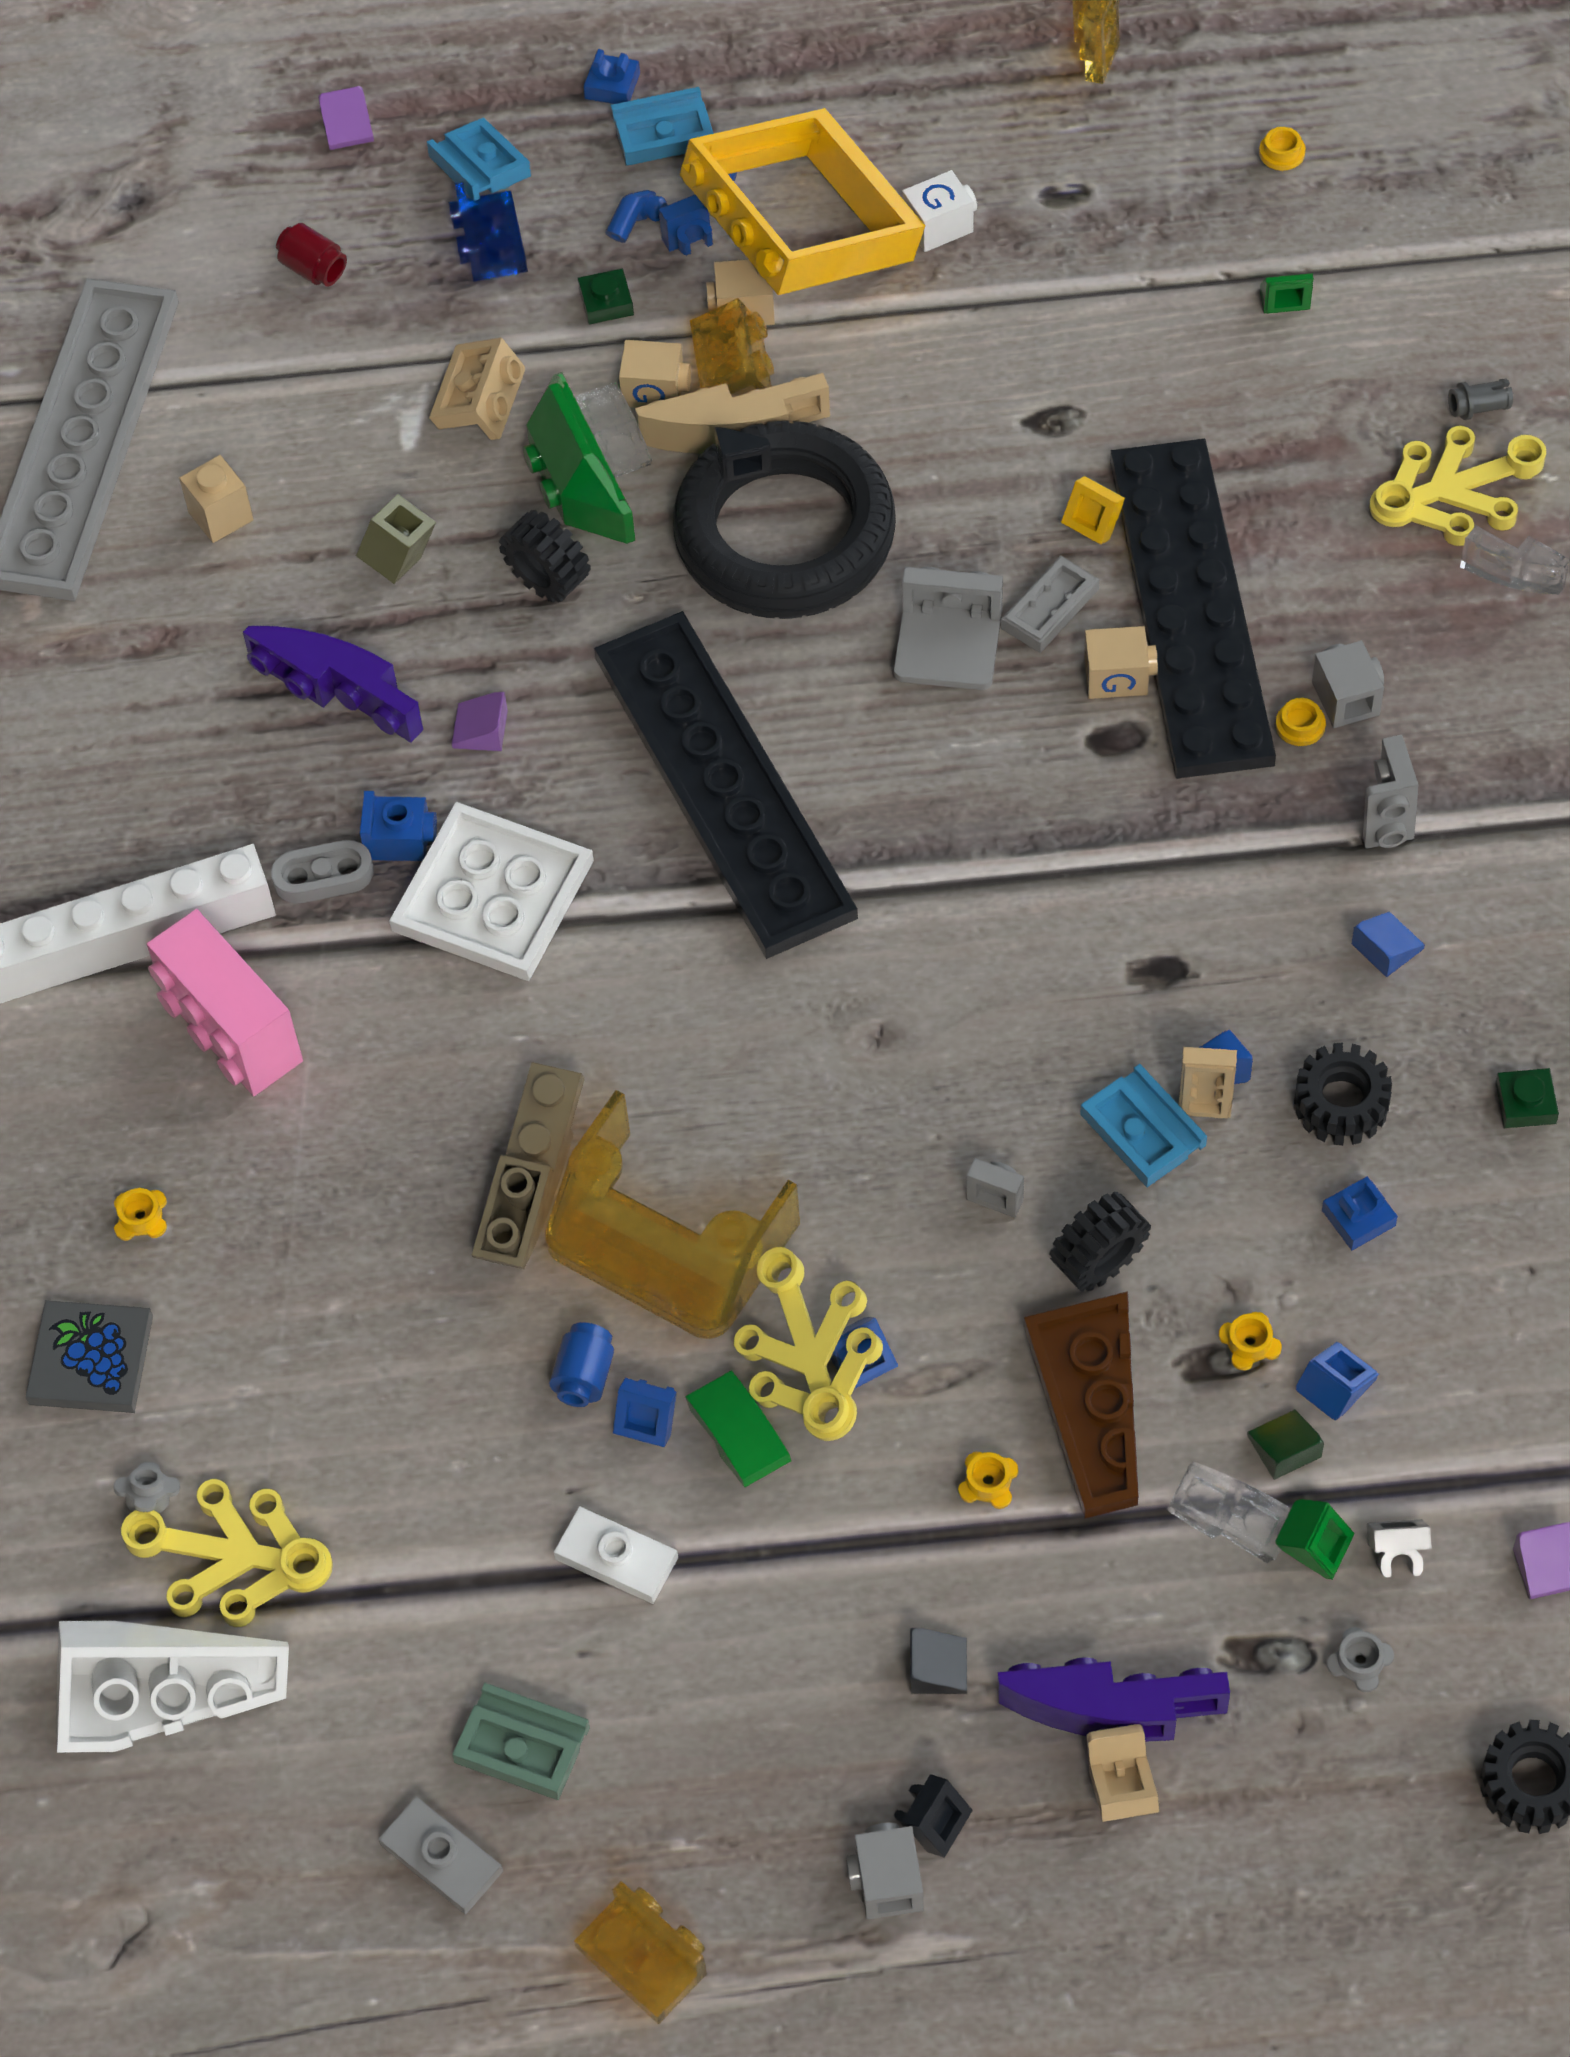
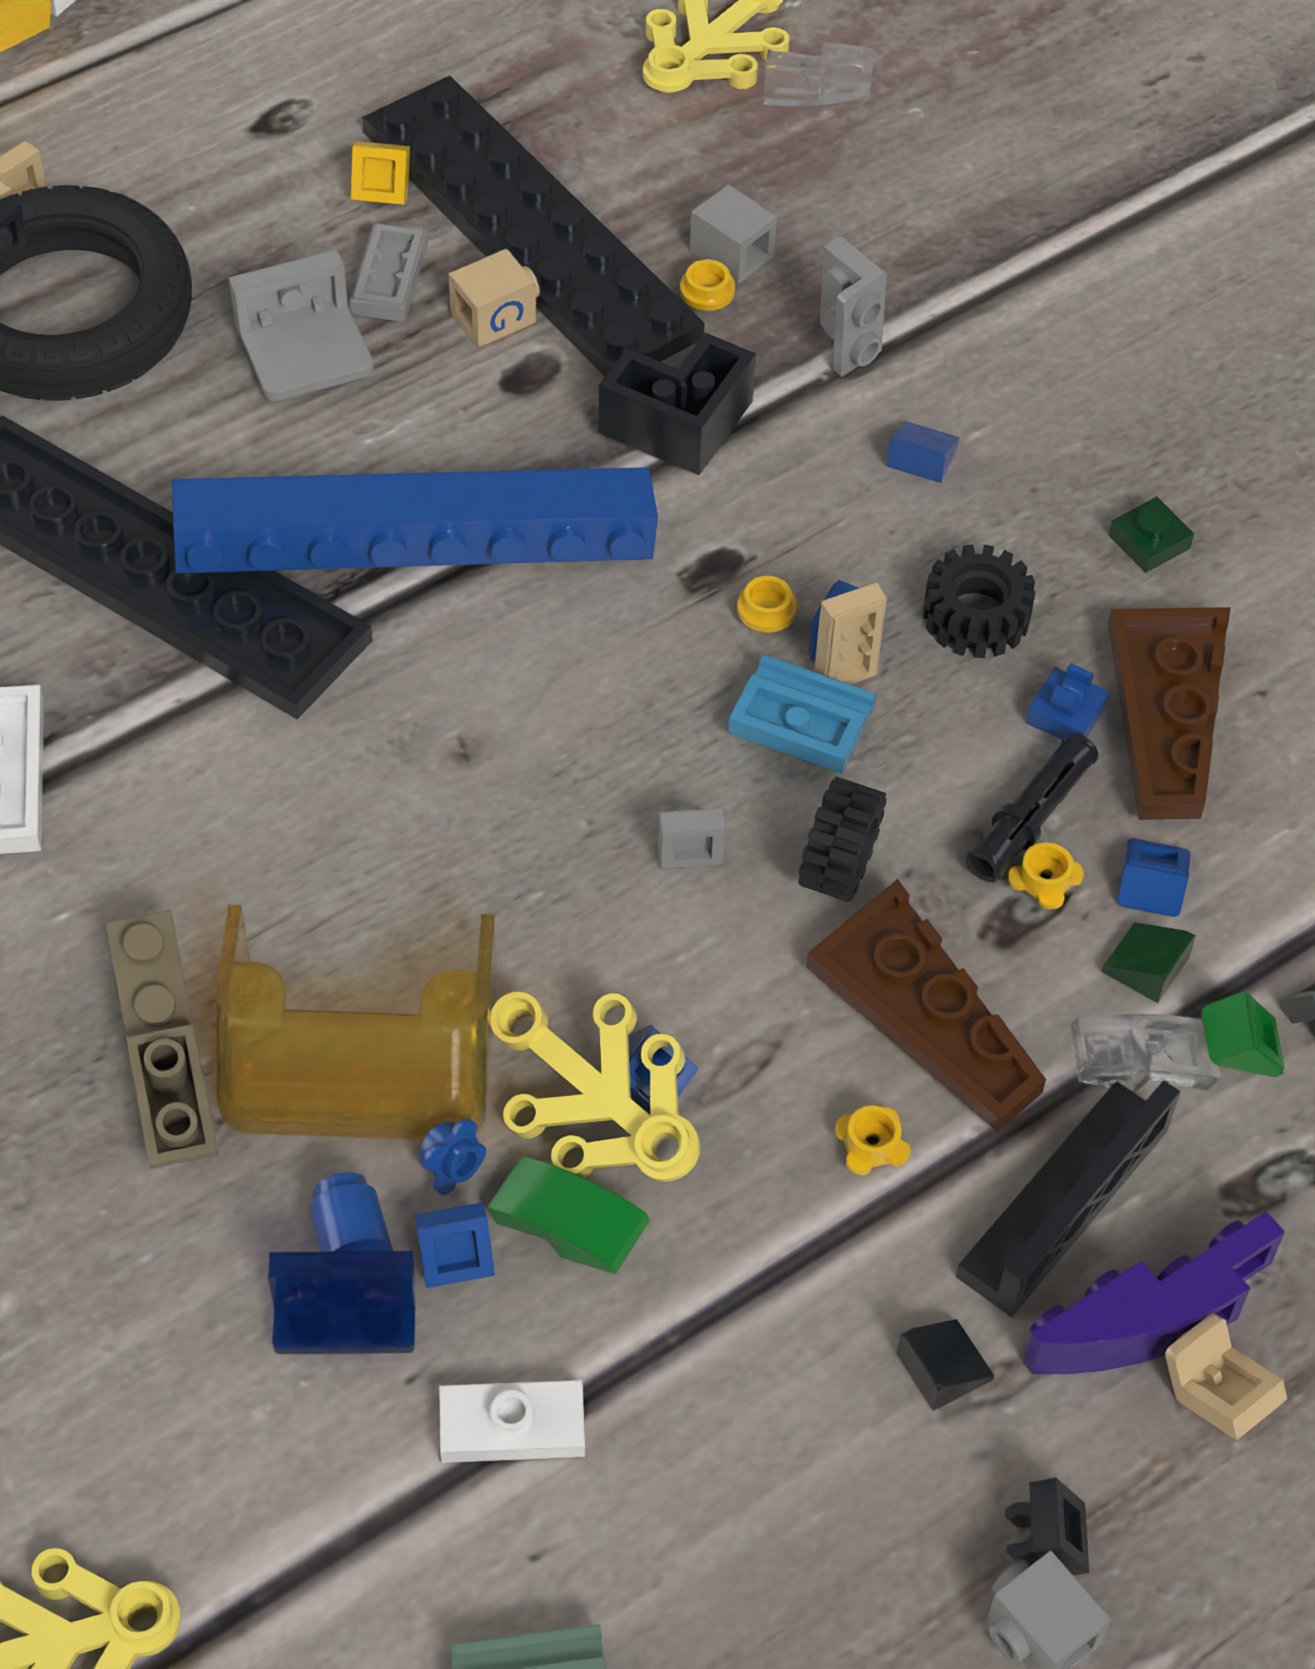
camera: 35 degrees left, 5 degrees down
none -> blue brick [171,467,658,573]
none -> clear blue bracket [268,1251,417,1354]
none -> blue plate [419,1118,486,1195]
none -> black brick [598,333,756,475]
none -> yellow plate [737,576,797,633]
none -> black fence [956,1080,1180,1318]
none -> black pin [966,733,1098,883]
none -> reddish brown wing [1108,607,1231,820]

